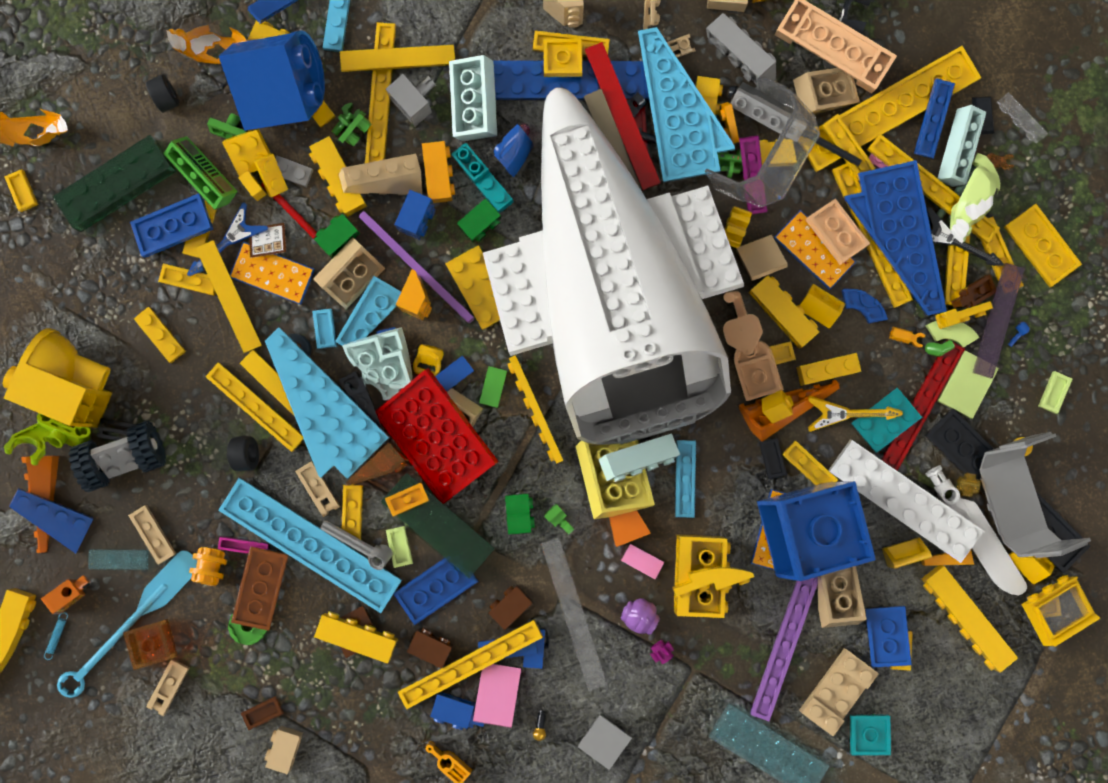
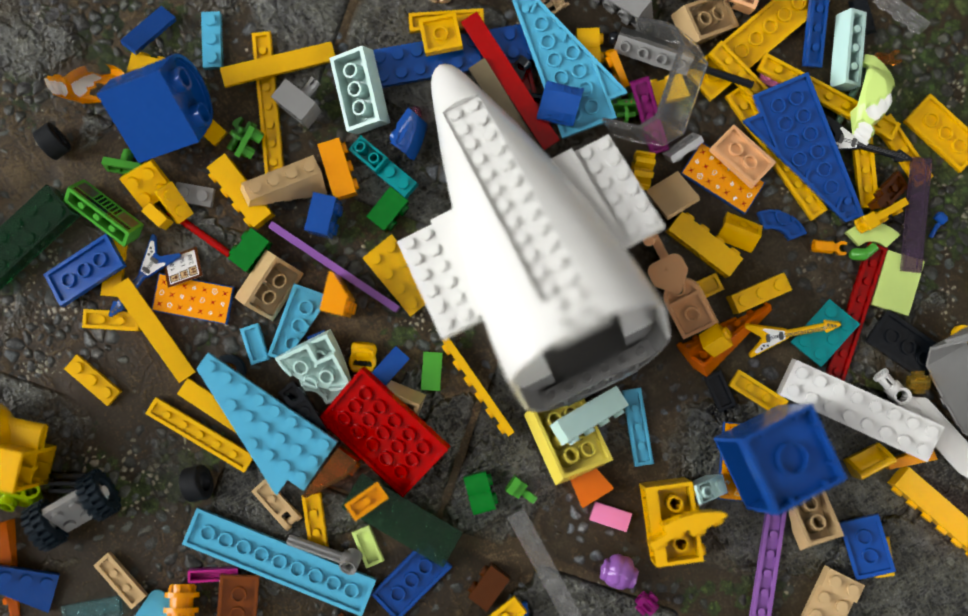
camera: 10 degrees left, 0 degrees up
none -> blue slope [536,81,584,128]
none -> light grey plate [662,132,704,163]
none -> light aqua slope [693,474,728,505]

